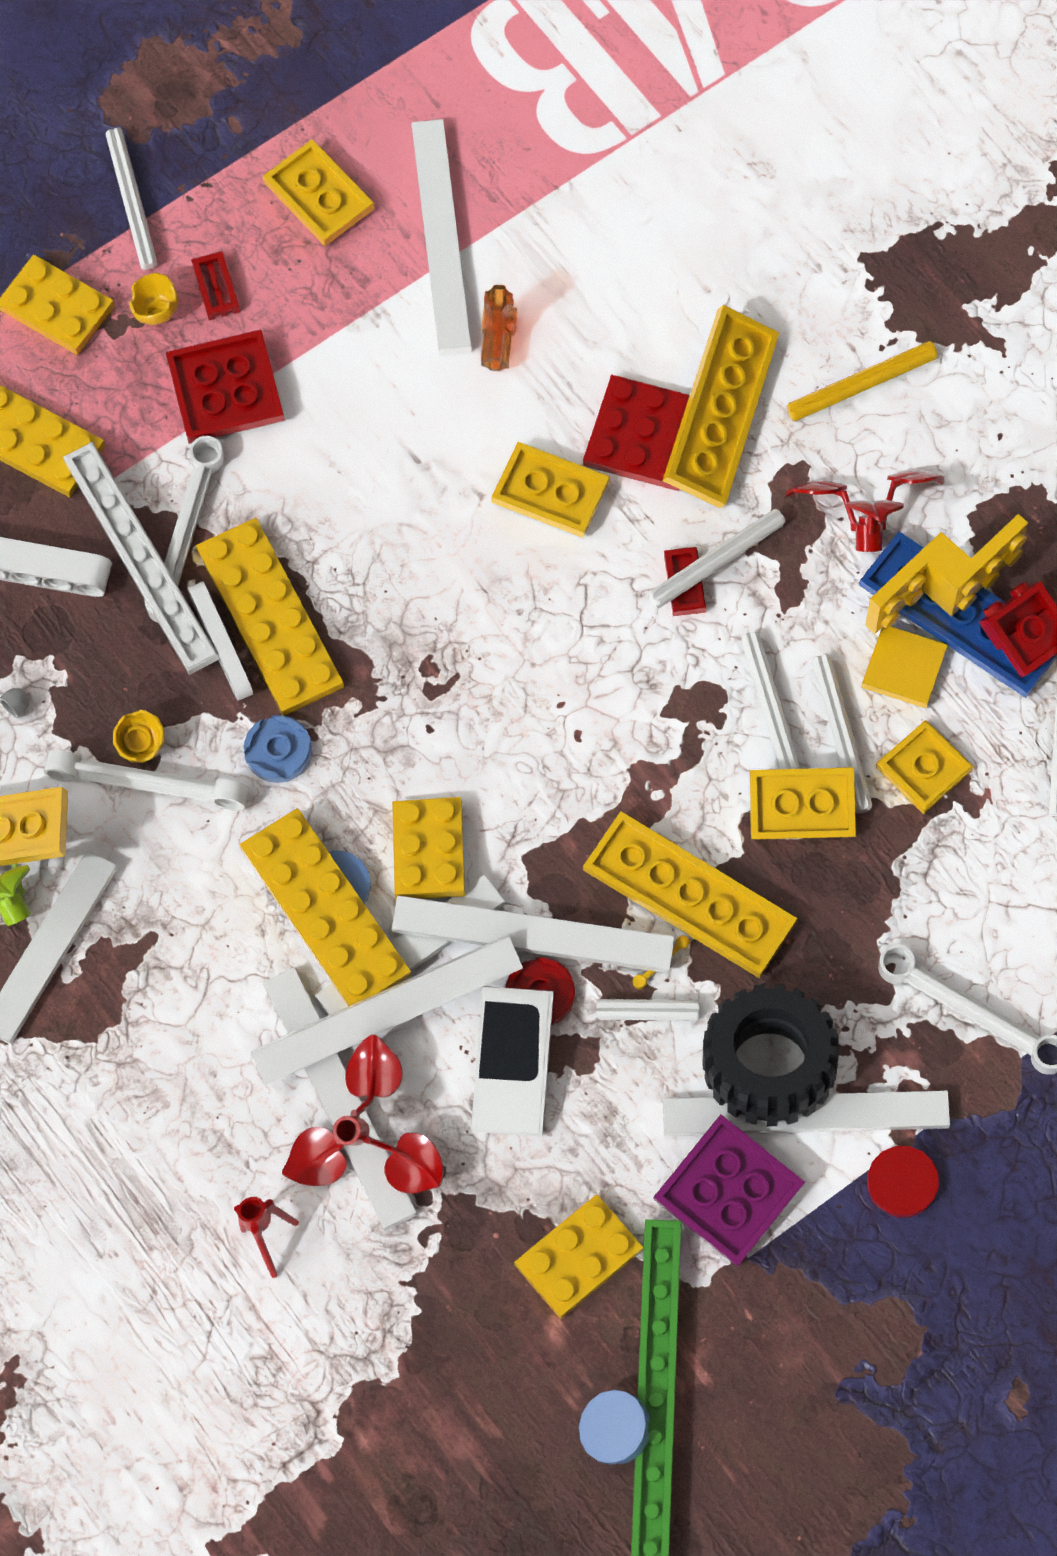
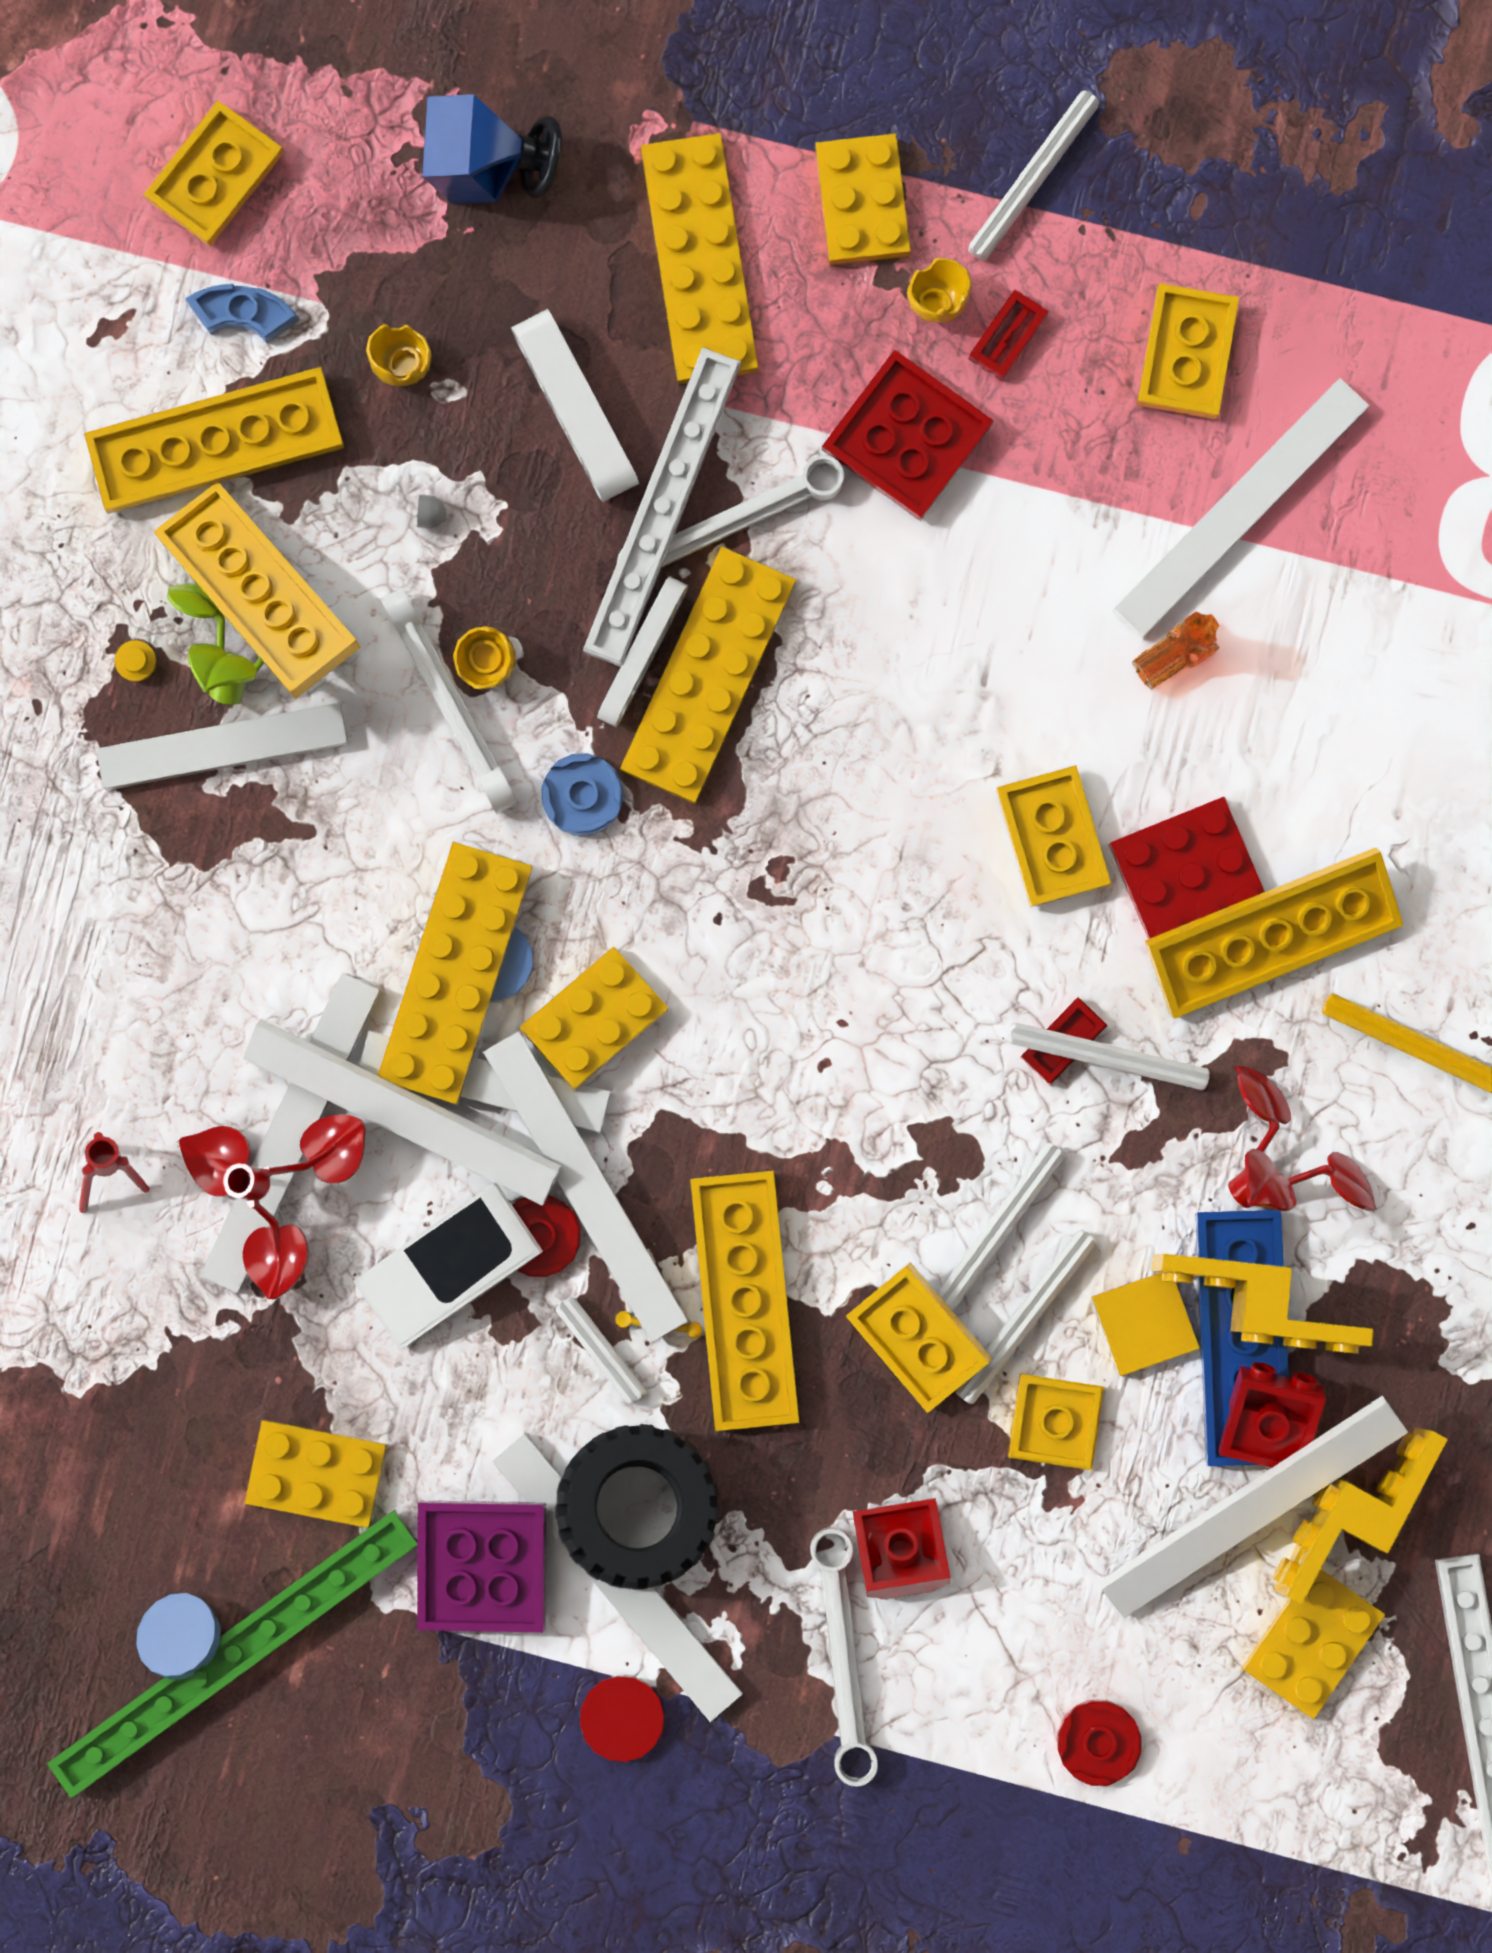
camera: 50 degrees right, 15 degrees up
none -> red slope [852,1498,951,1600]

